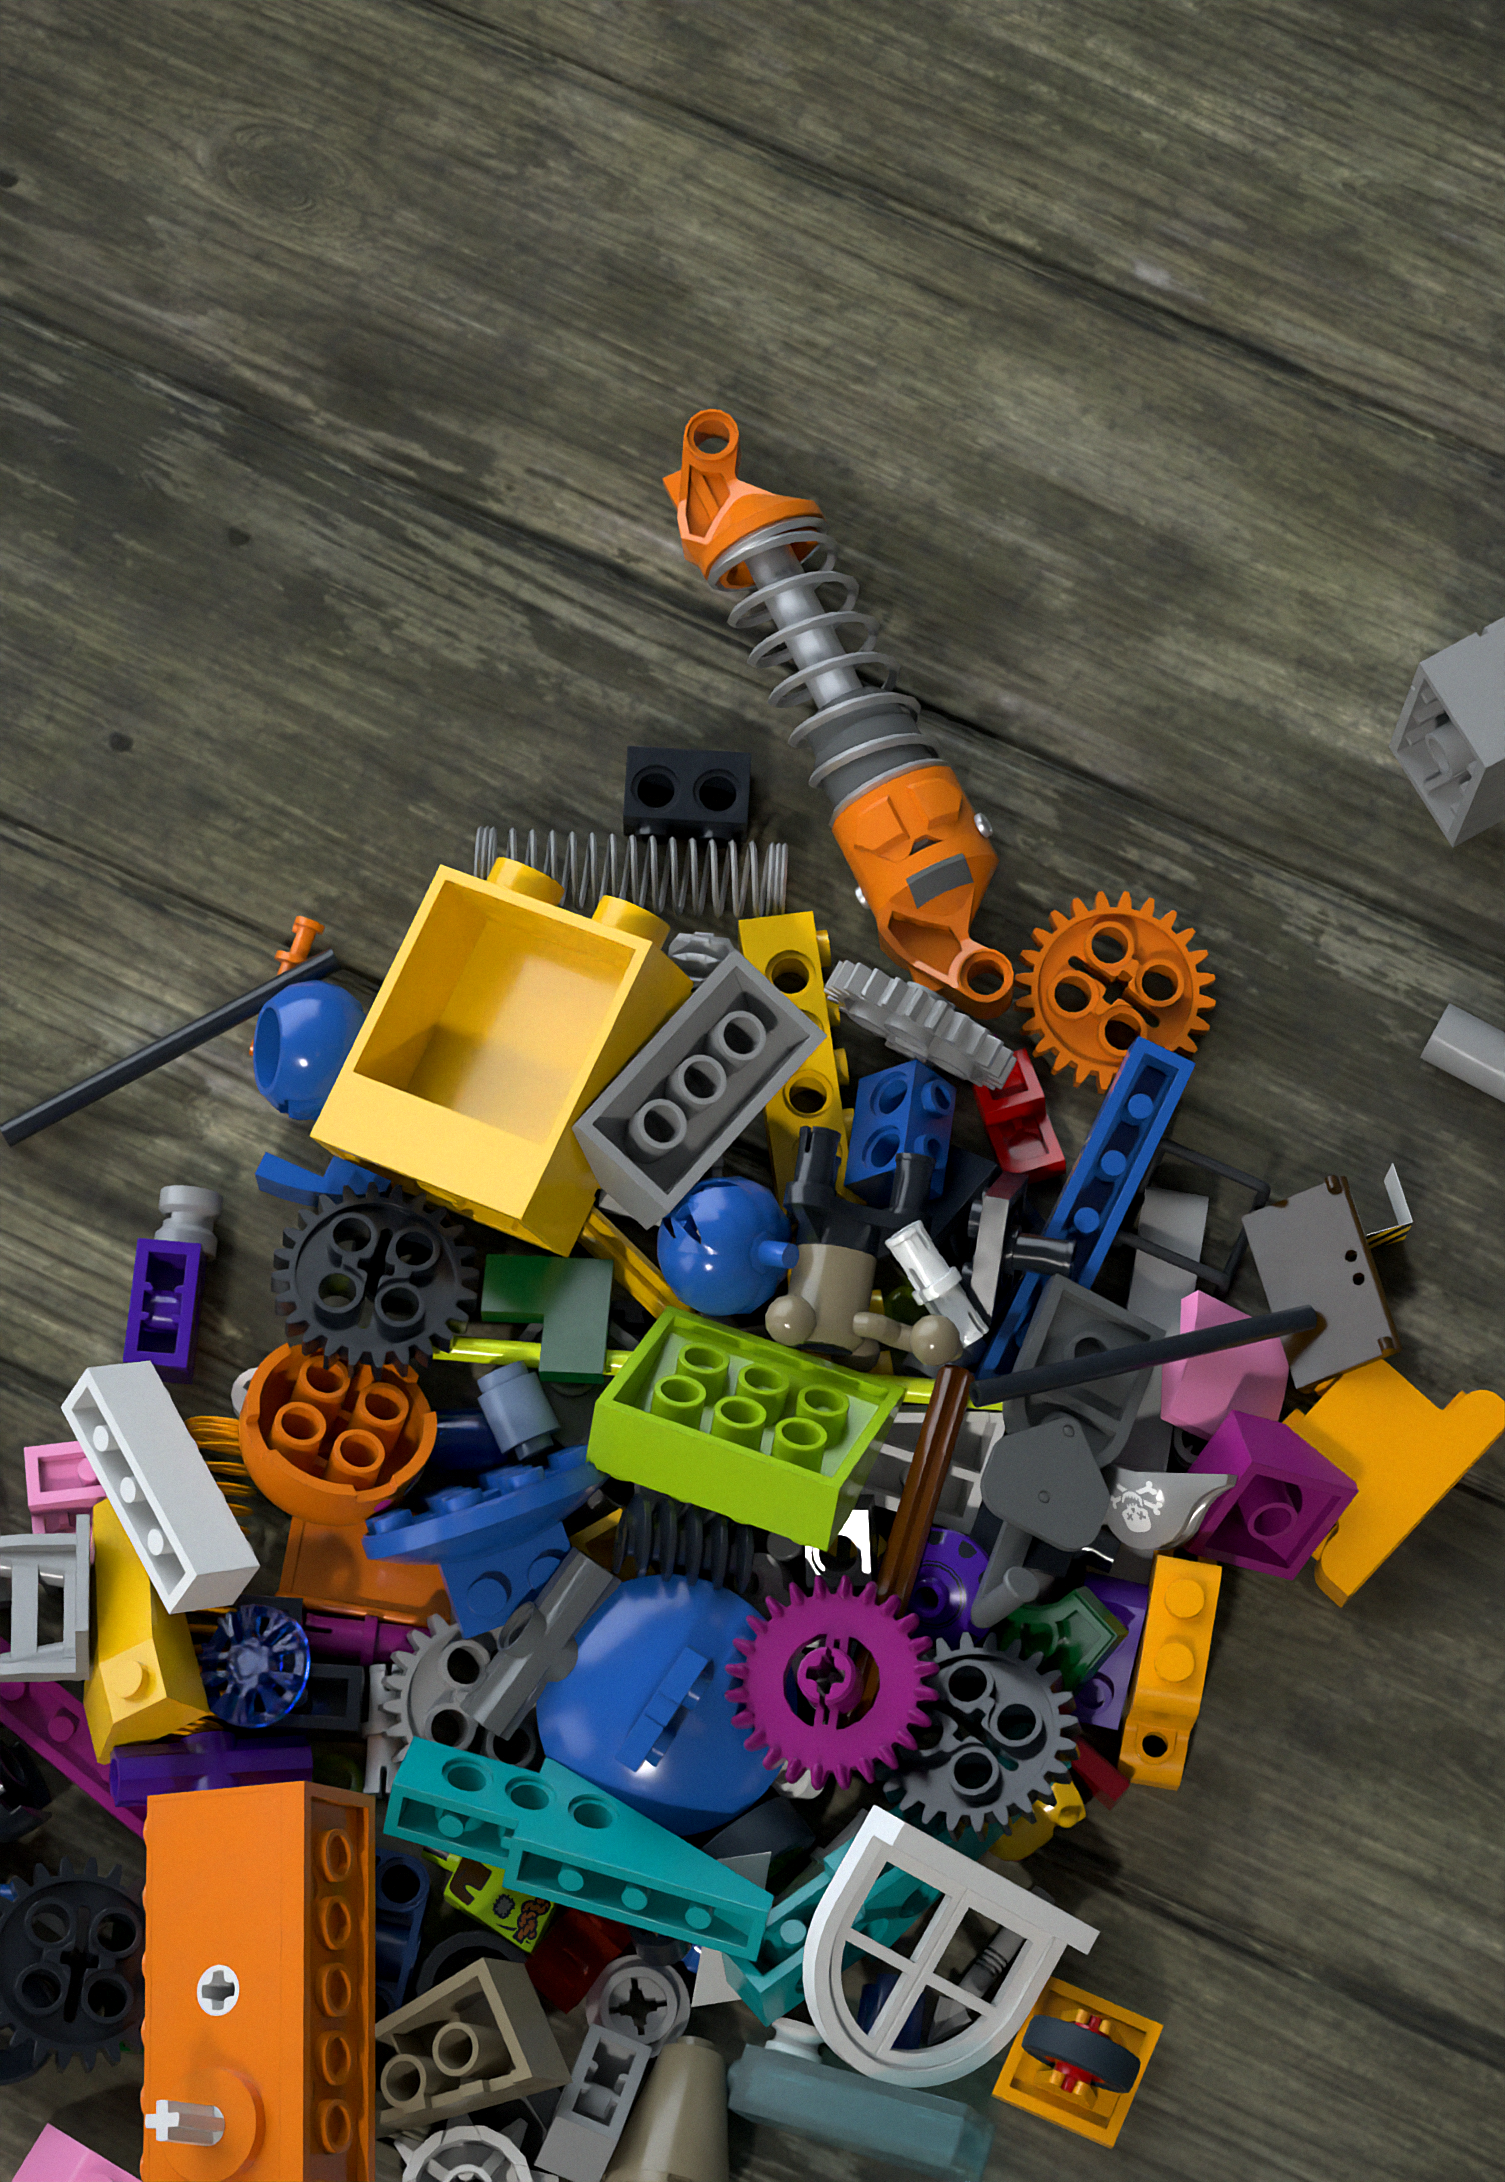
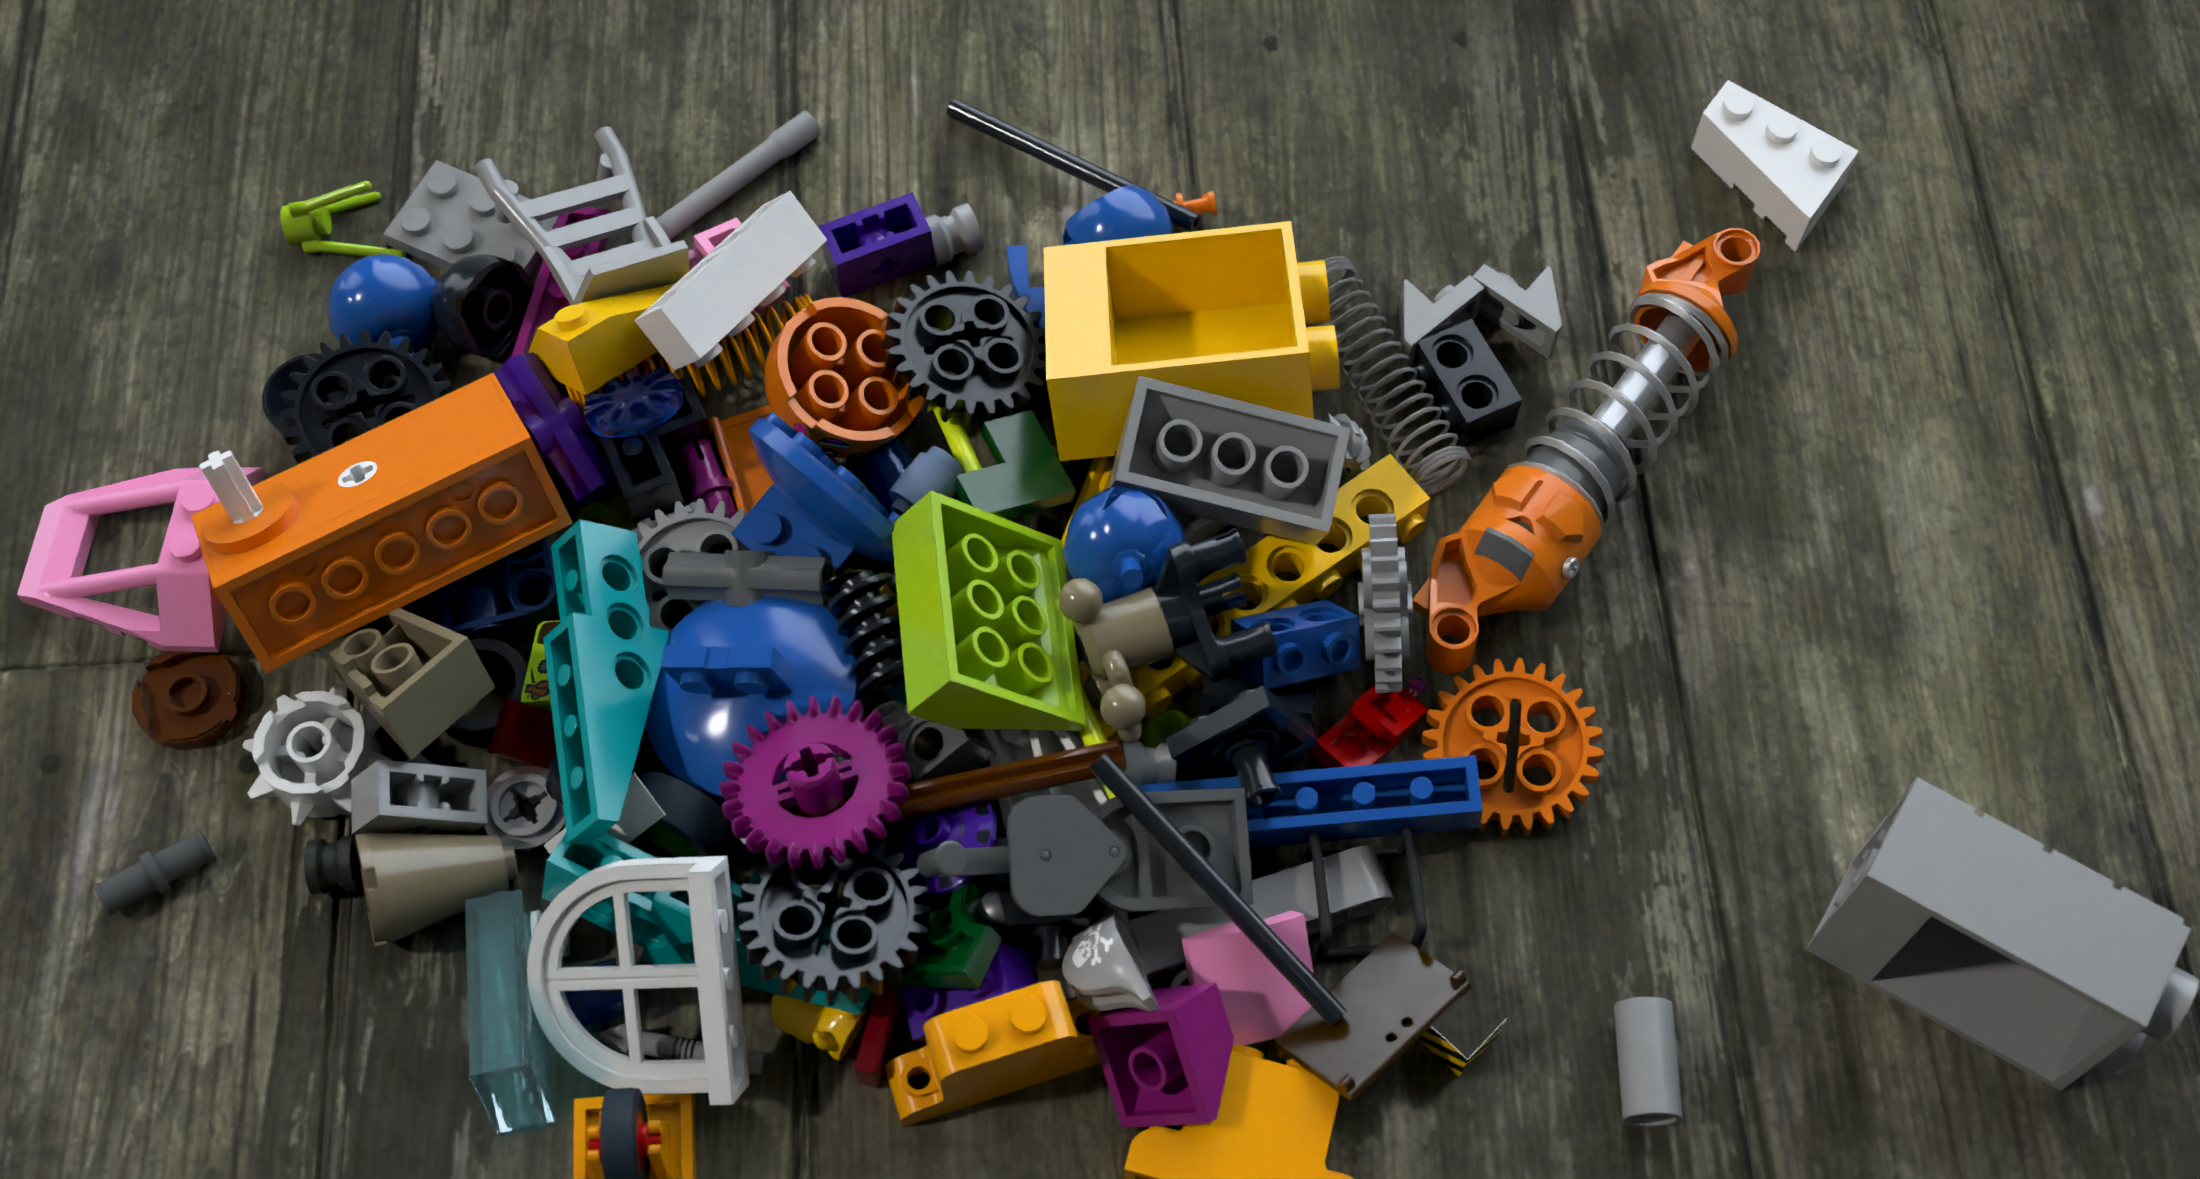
camera: 65 degrees right, 10 degrees down
white pin [885,1220,989,1348] -> none
none -> light grey slope [1399,275,1484,367]
none -> light grey slope [1473,264,1562,358]
none -> white wedge [1691,80,1859,252]

